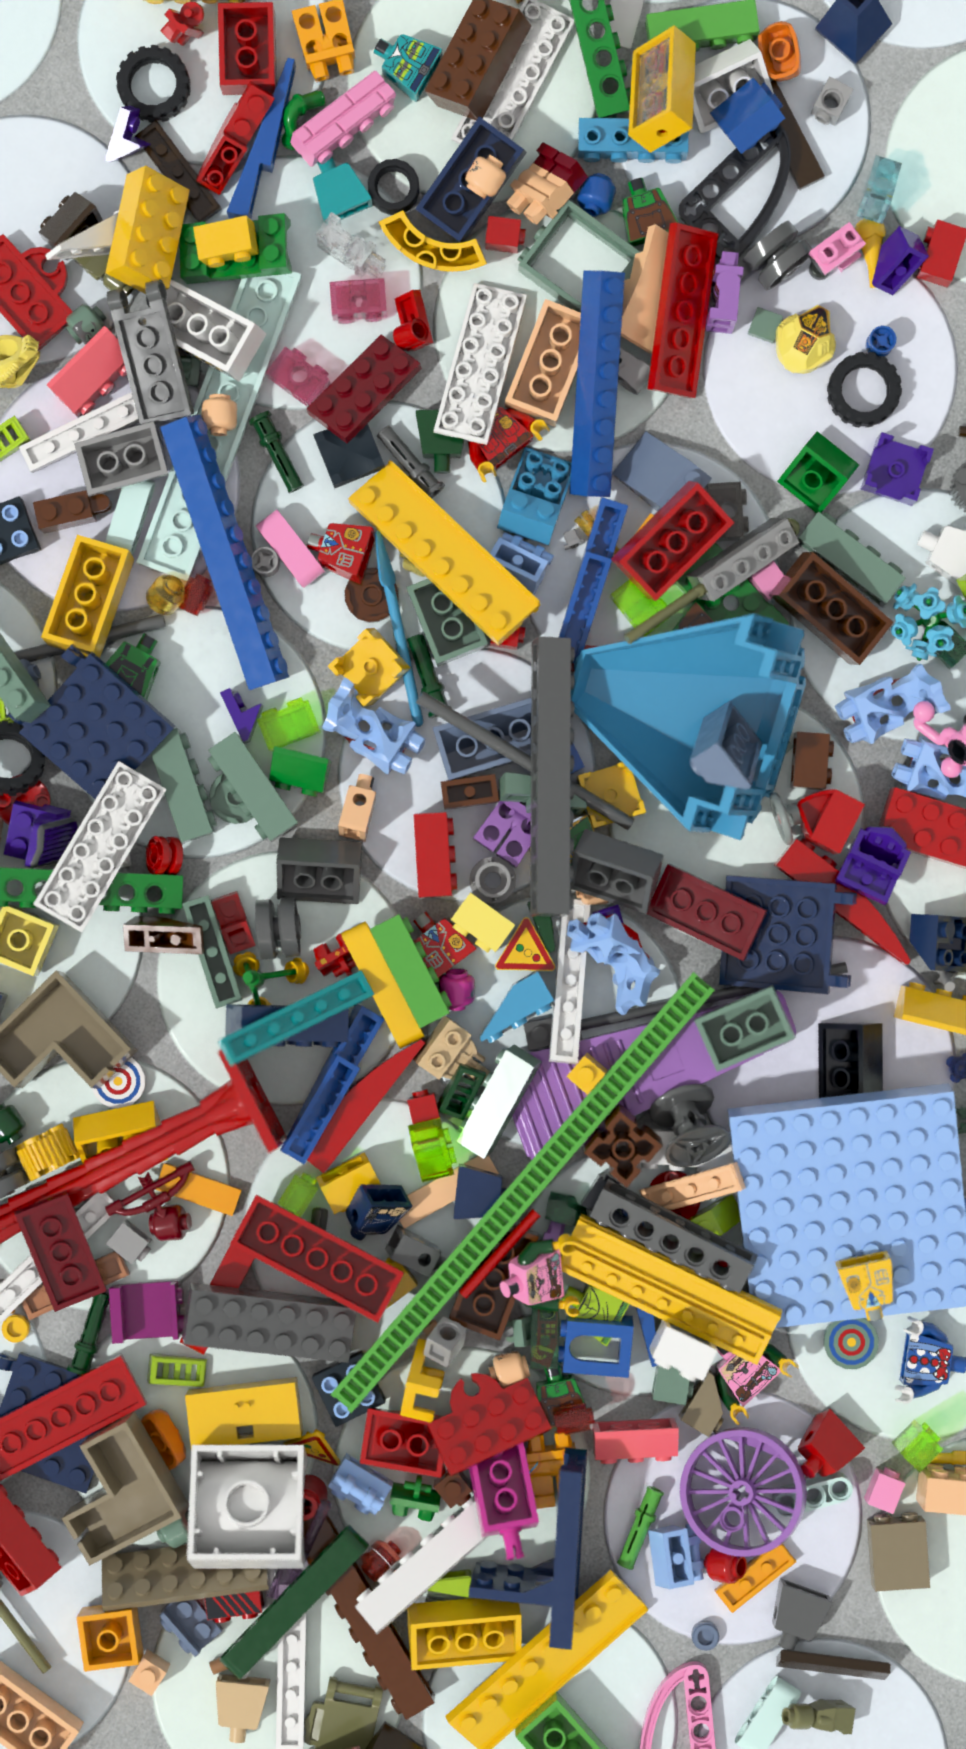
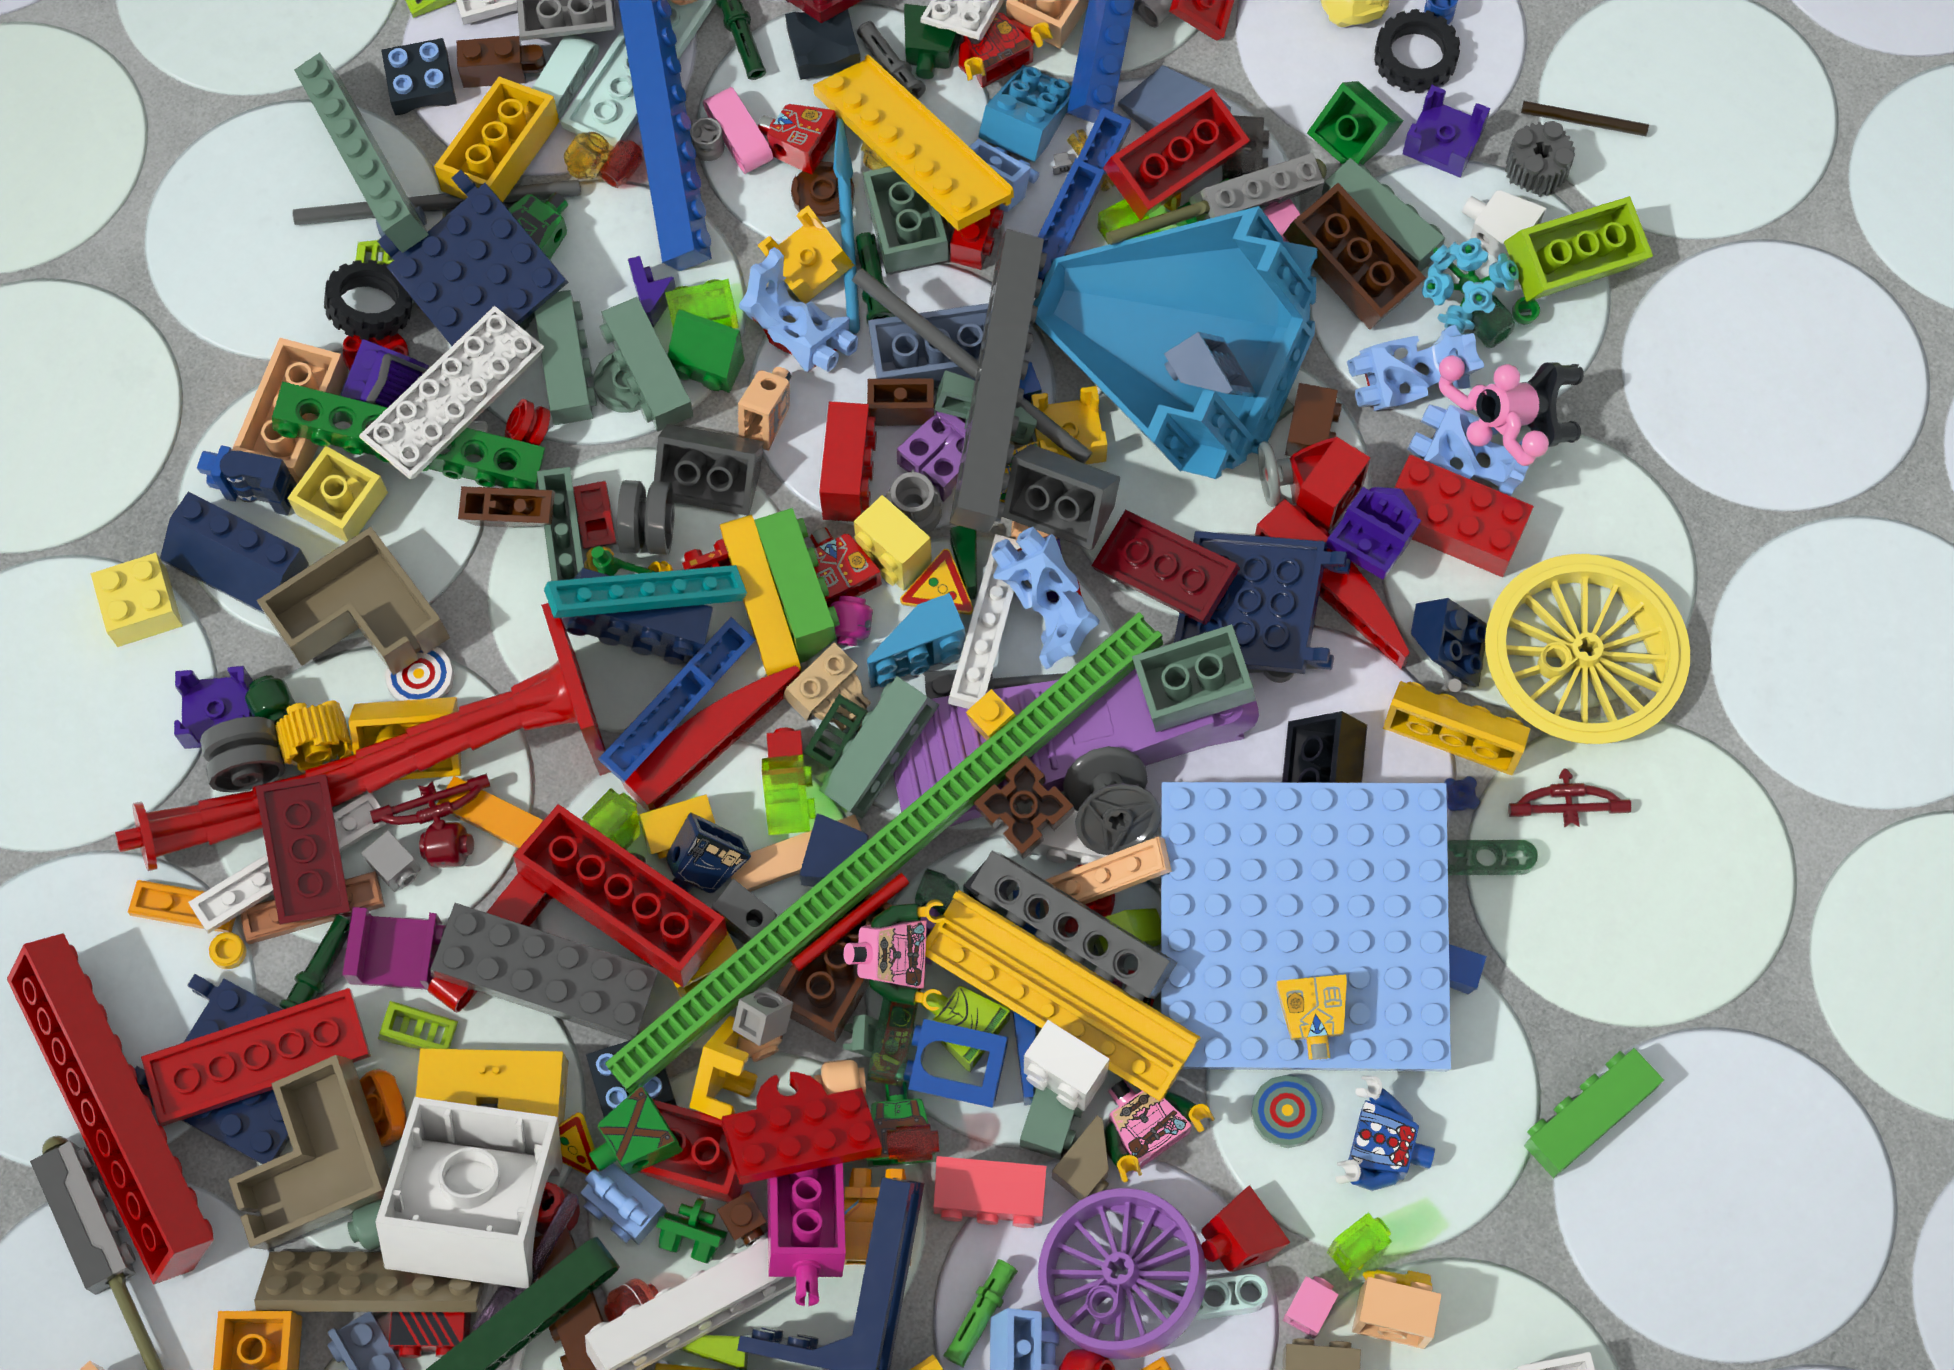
camera: 10 degrees right, 20 degrees down
none -> green torso [589,1085,684,1174]

